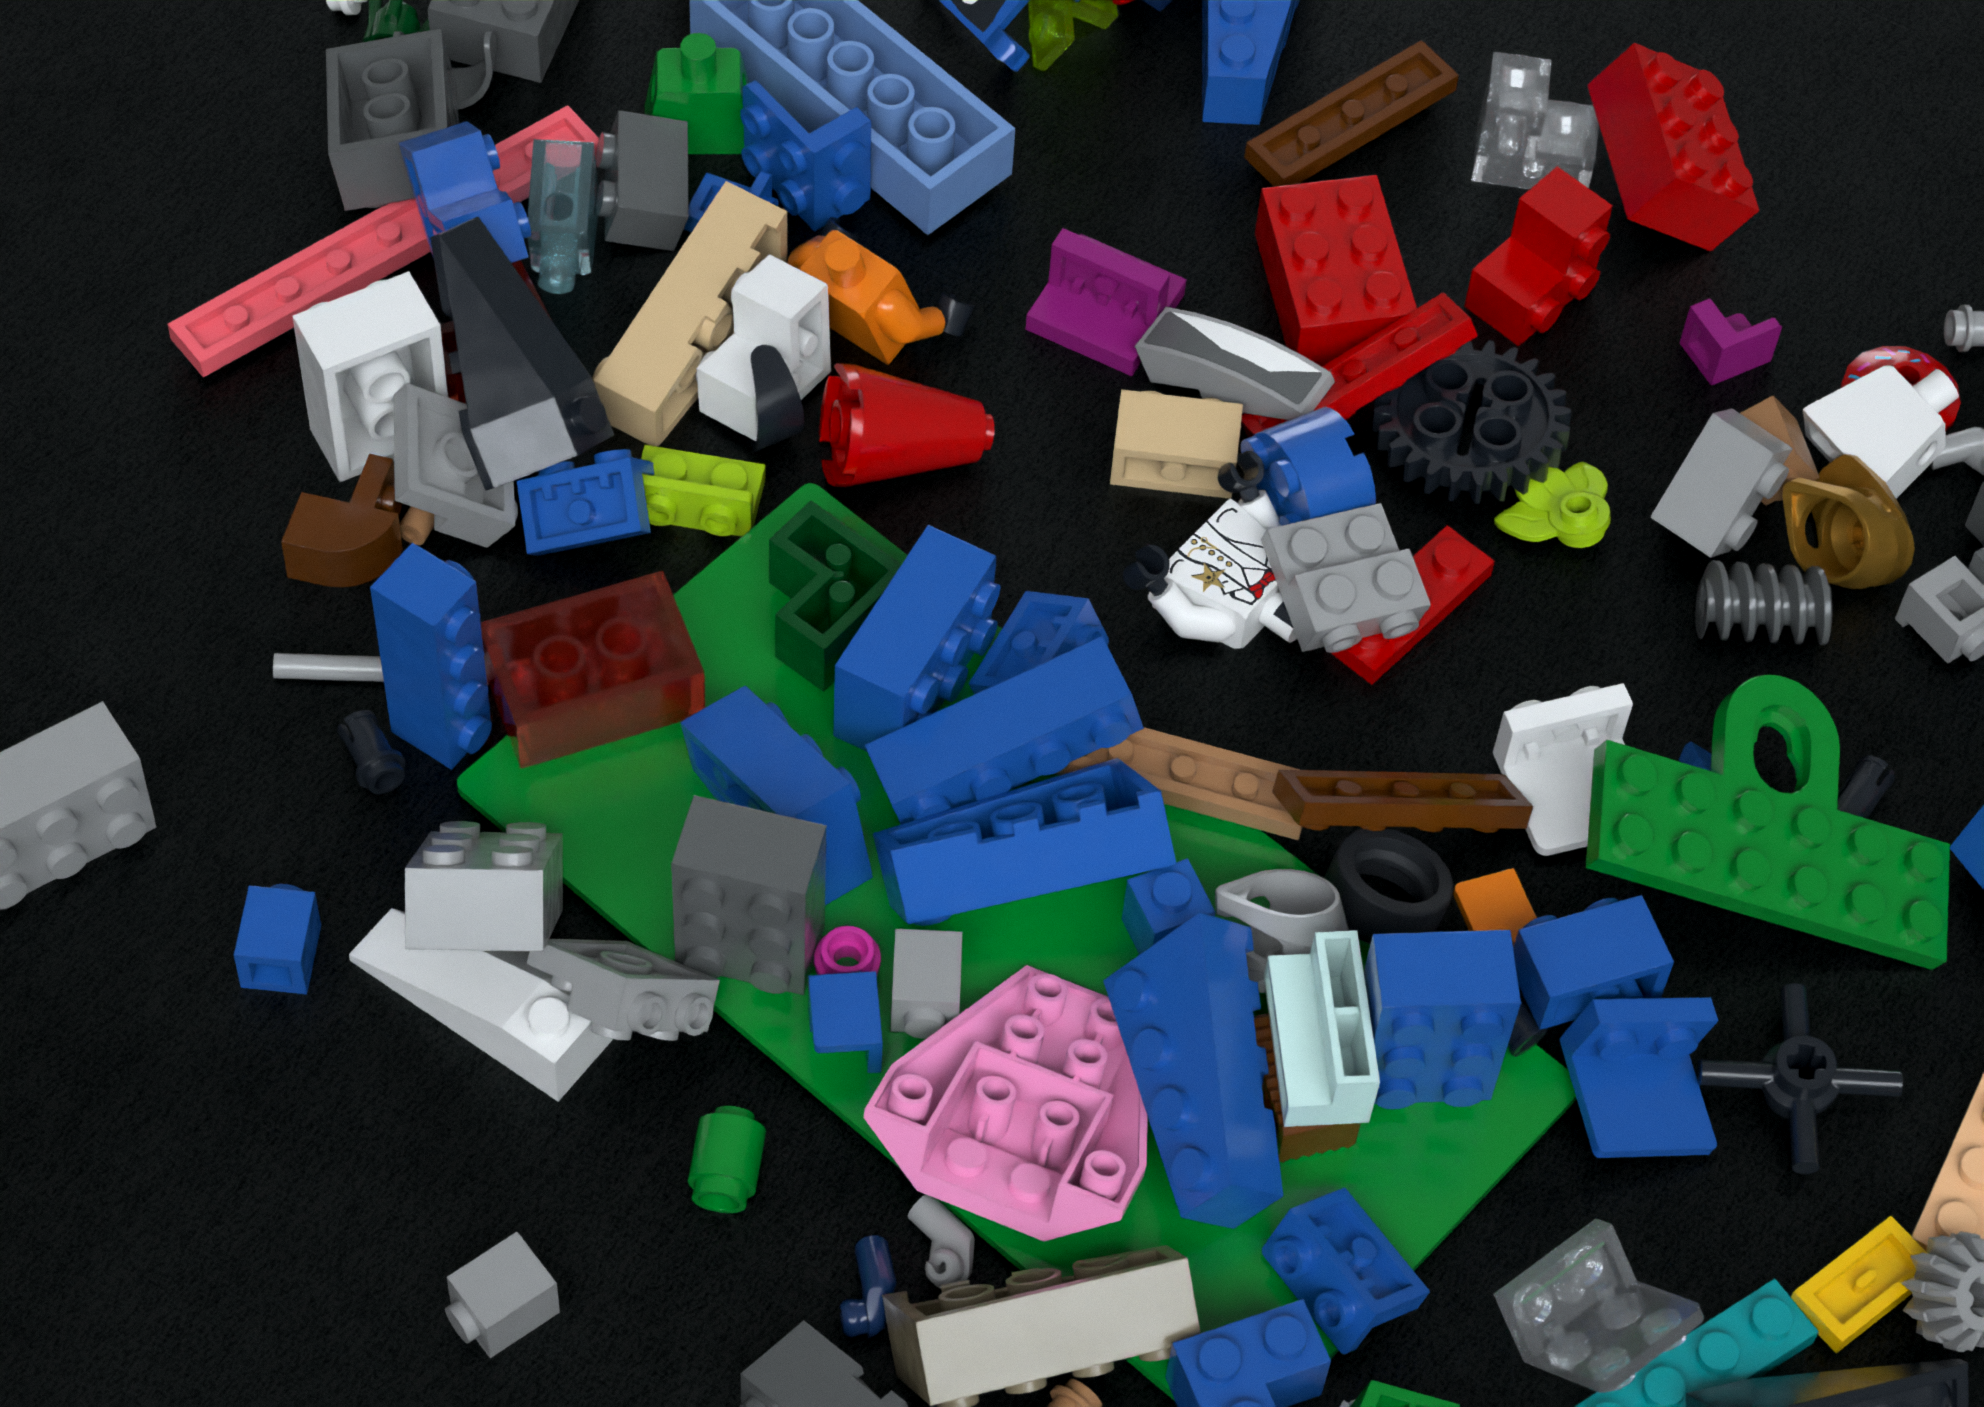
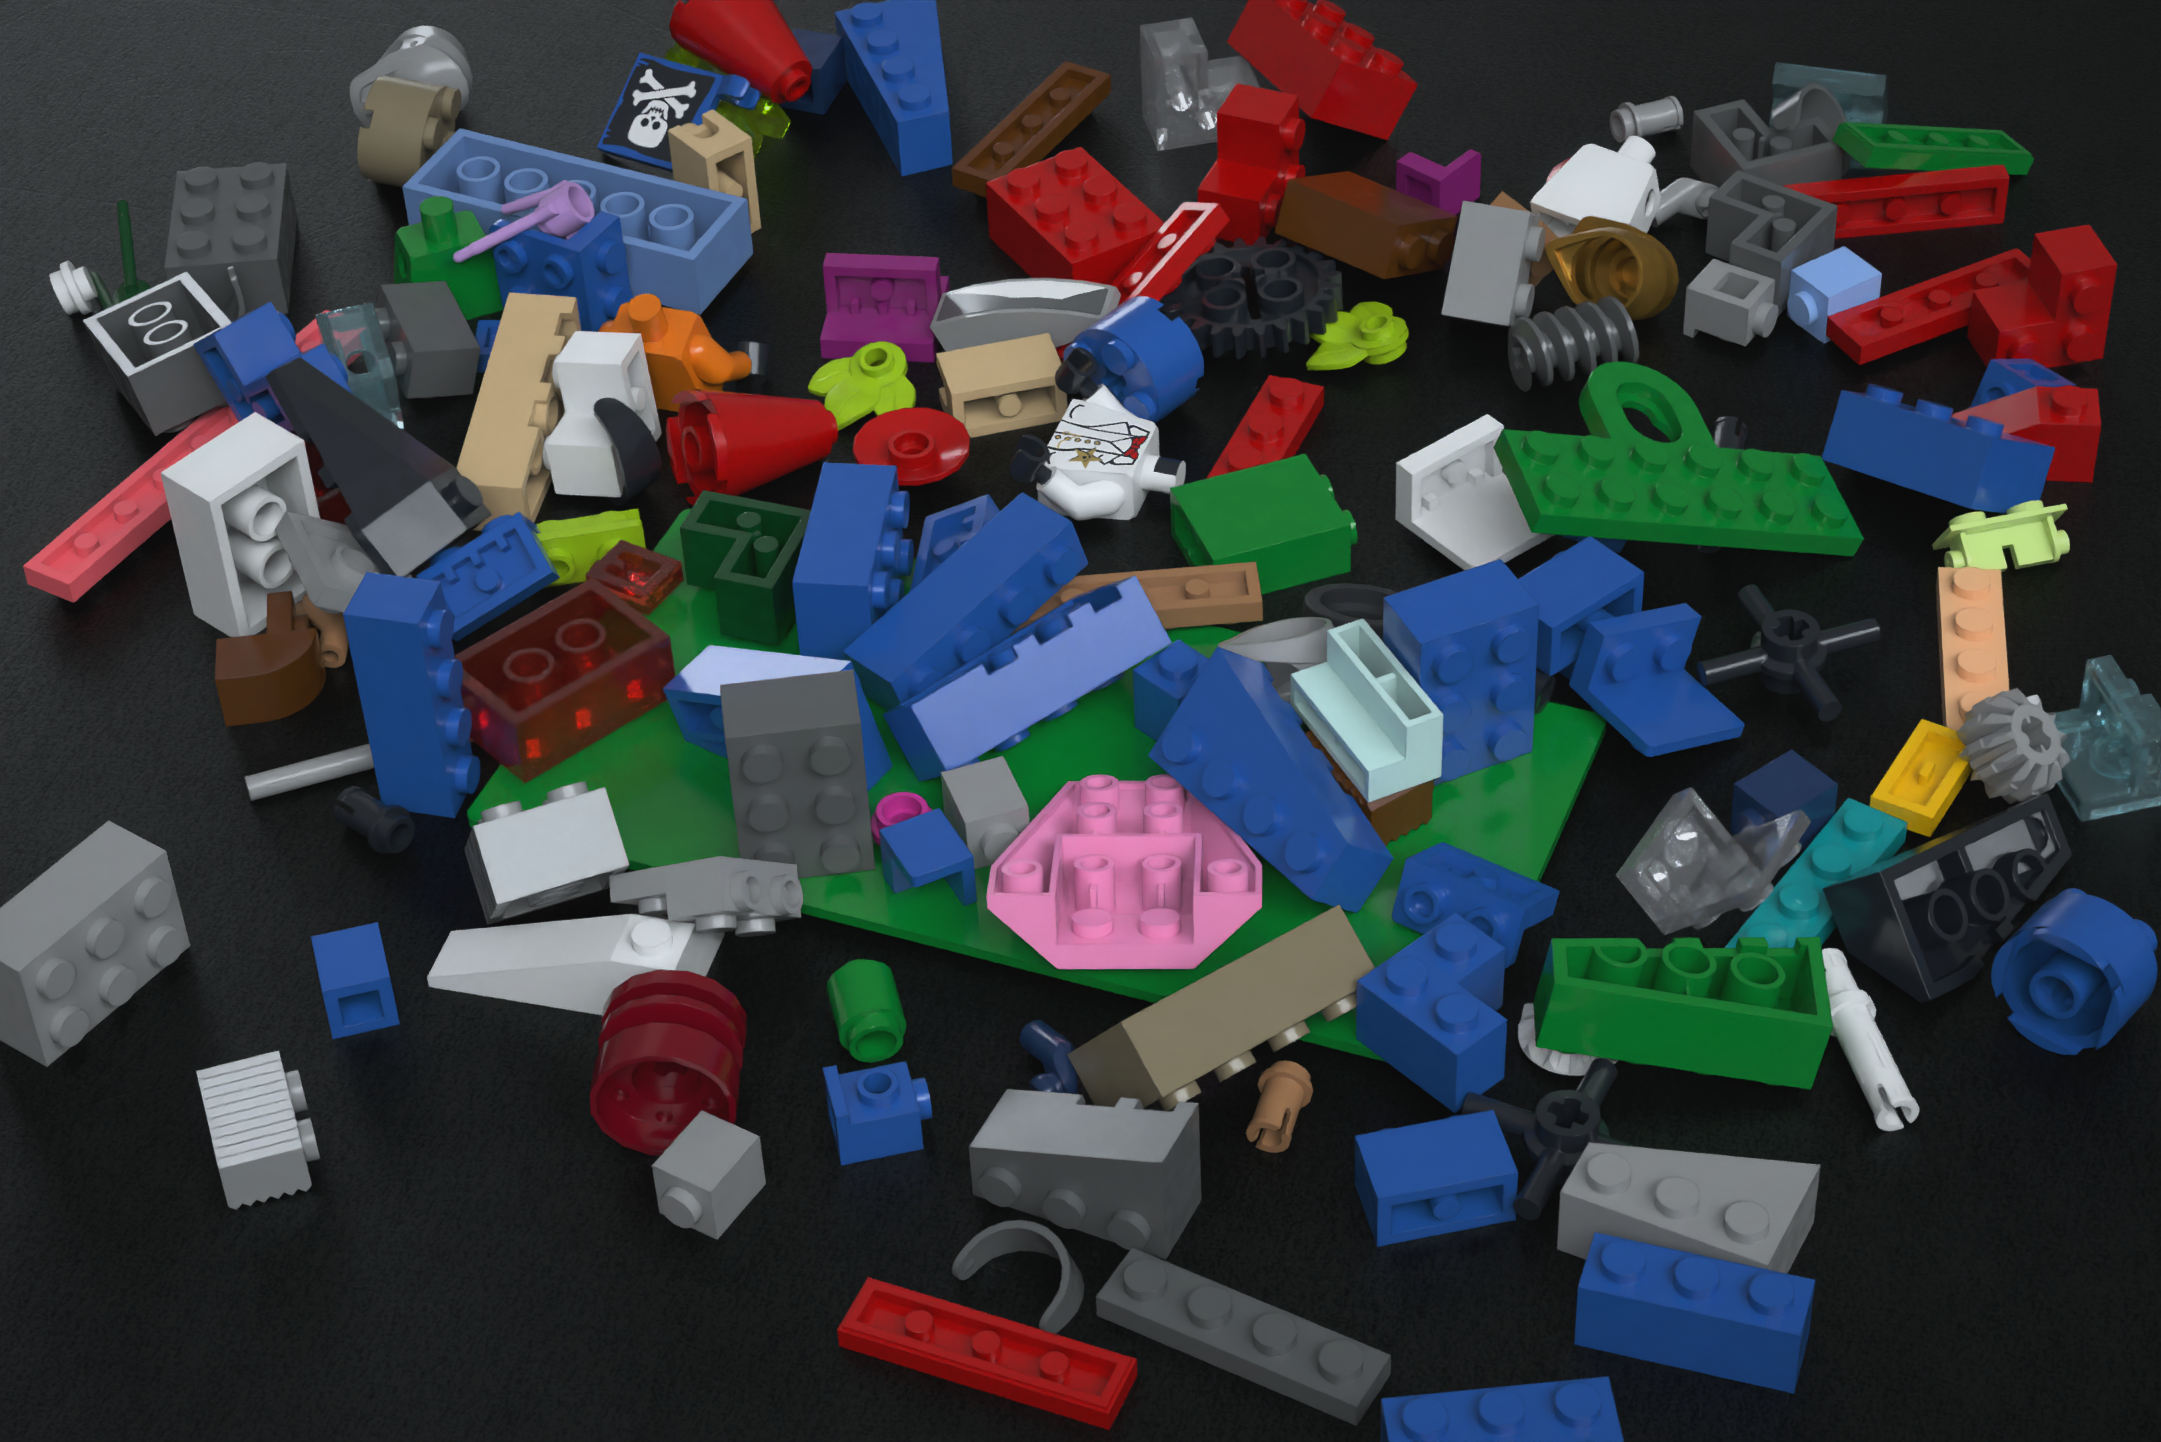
camera: 15 degrees left, 15 degrees down
light grey arm [908,1194,975,1289] -> none
light grey plate [1261,503,1431,653] -> none
reddish brown plate [1272,769,1534,833] -> none
none -> light grey brick [196,1050,320,1210]
none -> lavender plant [453,180,595,263]
none -> clear red bracket [585,540,684,622]
none -> dark red wheel [590,969,747,1156]
none -> tan brick [668,109,761,233]
none -> lime plate [808,341,916,431]
none -> blue brick [823,1061,932,1166]
none -> red dish [853,408,971,486]
none -> green brick [1170,454,1358,595]
none -> reddish brown brick [1275,171,1458,279]
none -> dark blue brick [1730,749,1838,867]

